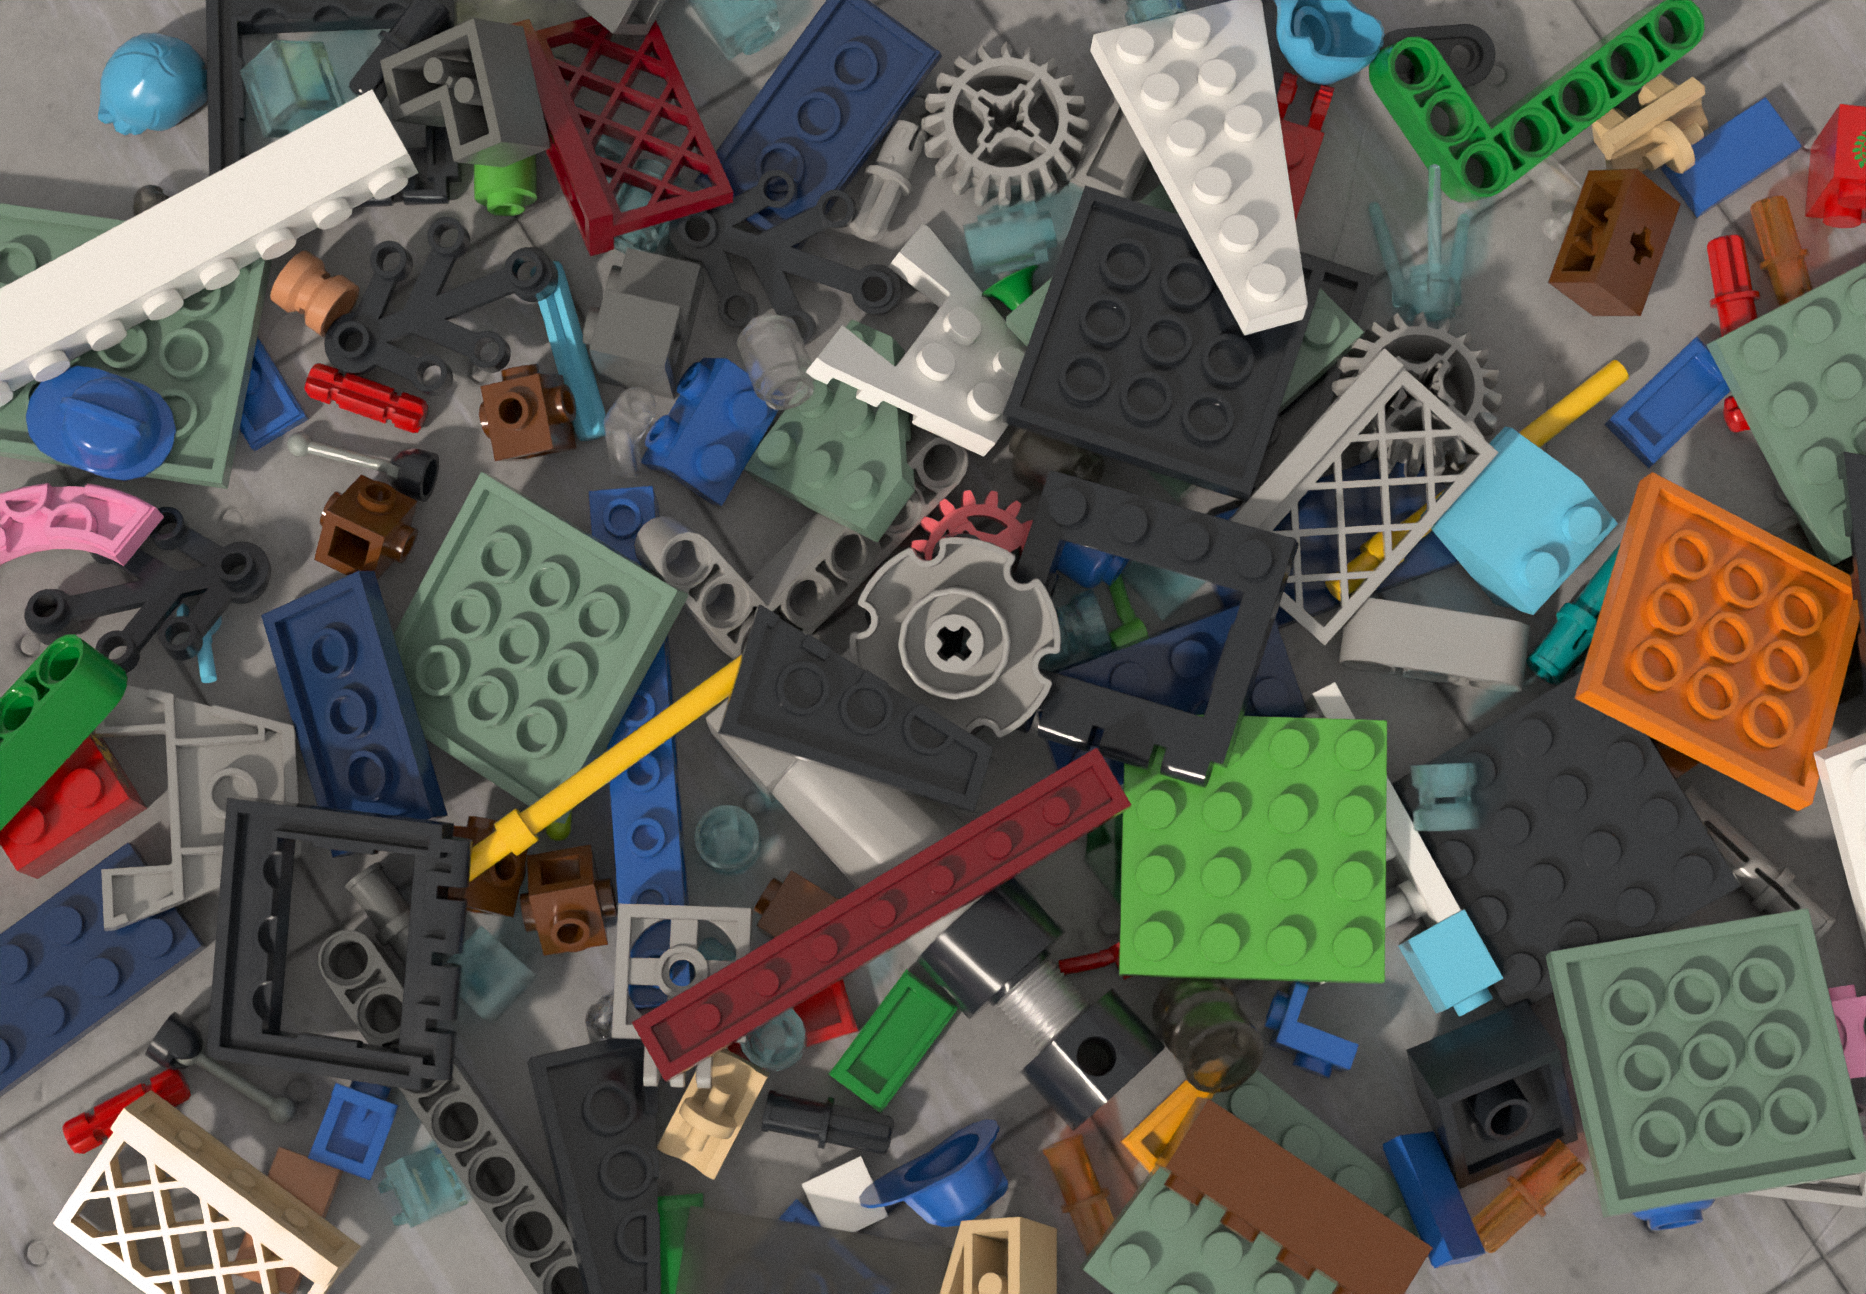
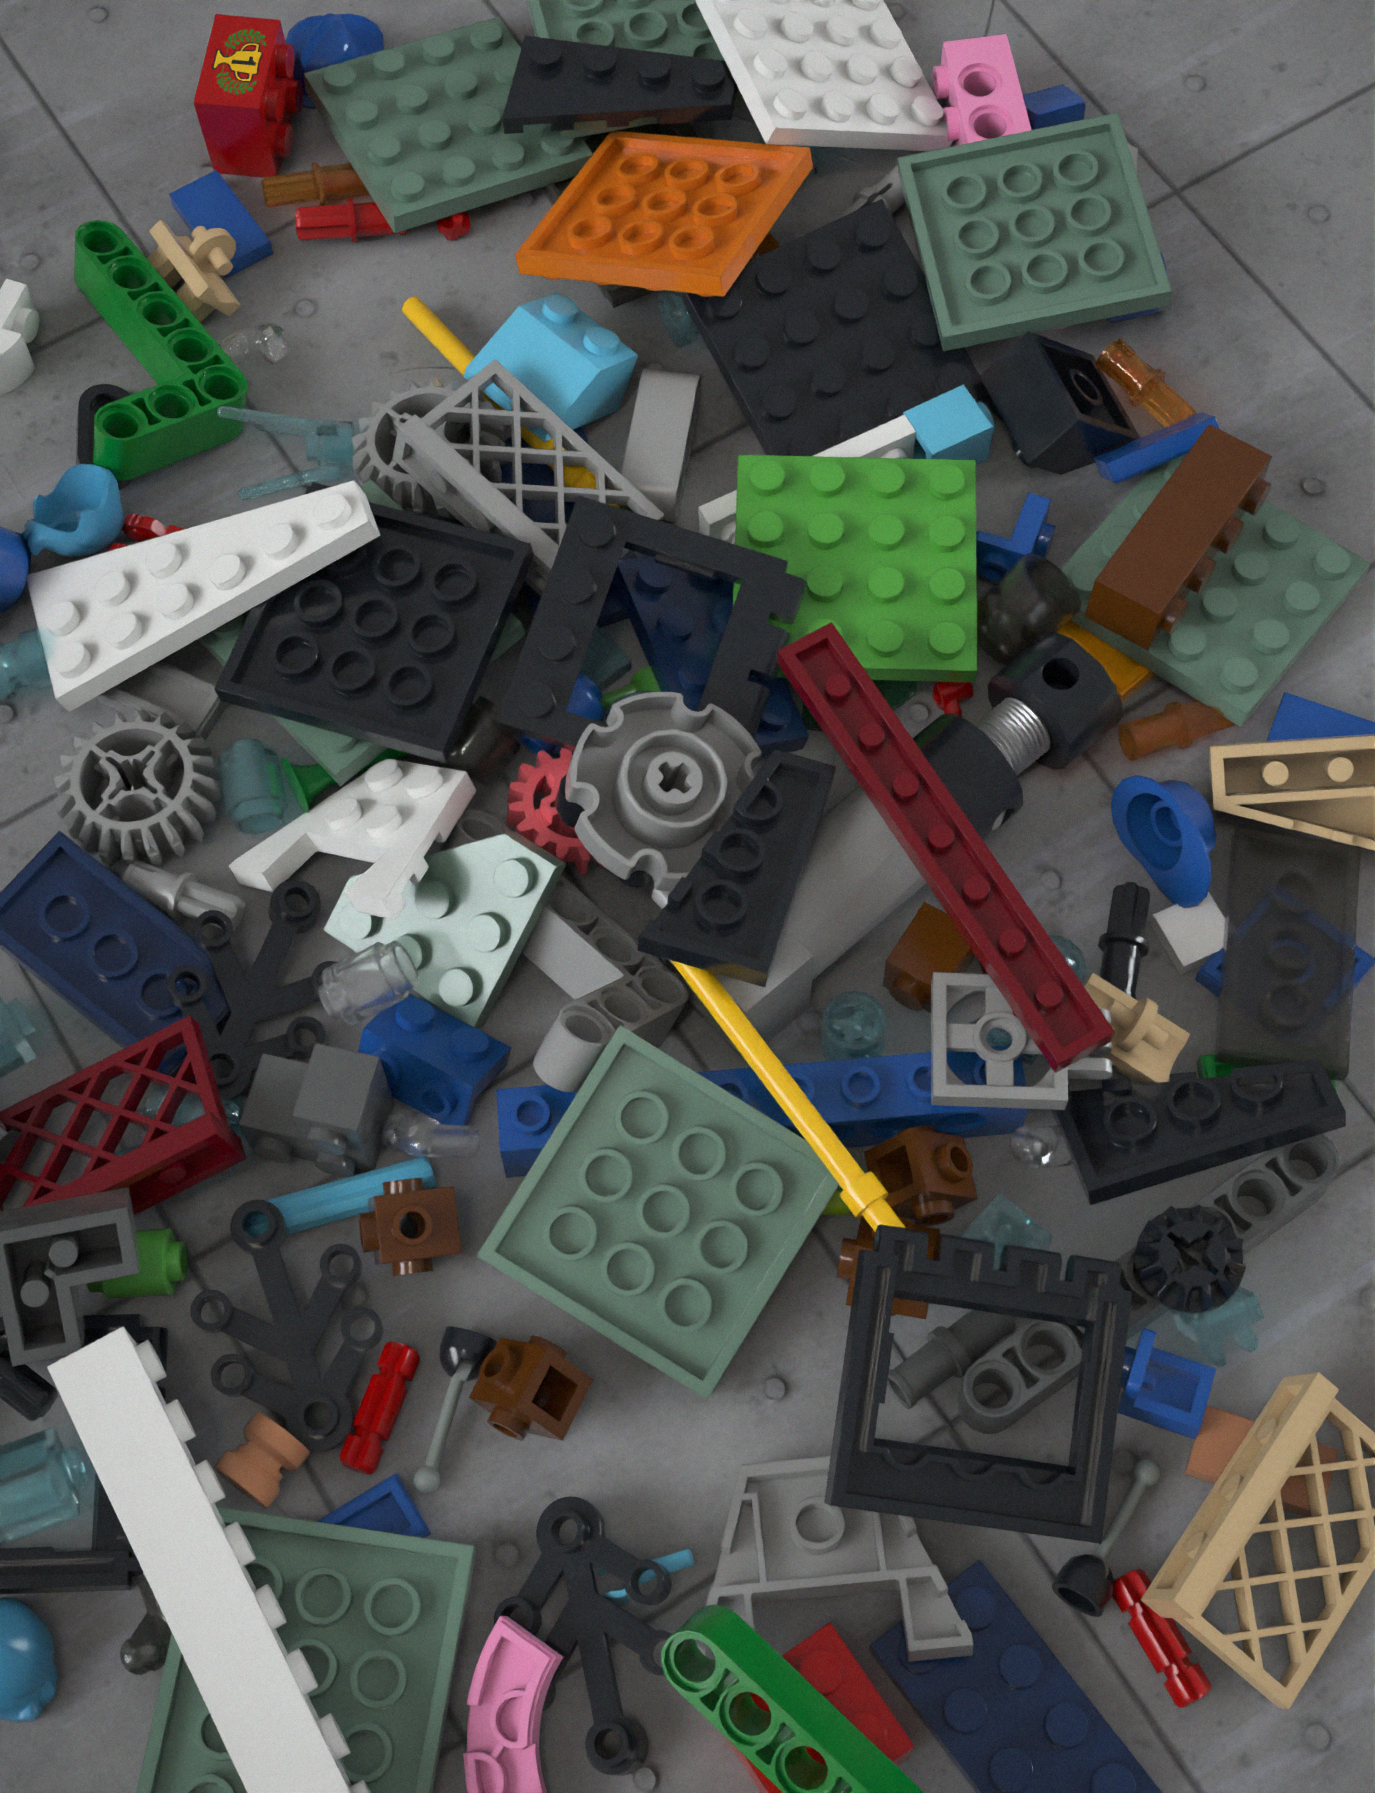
camera: 85 degrees left, 15 degrees down
blue piece [26,366,176,481] -> none
dark blue plate [261,571,448,858] -> none
green tile [829,969,958,1114] -> none
clear light blue wheel [1410,762,1479,831] -> none
teal pin [1526,544,1620,686] -> none
reddish brown brick [1548,168,1681,316] -> none
blue tile [1604,337,1730,469] -> none
none -> black gear [1135,1204,1246,1313]

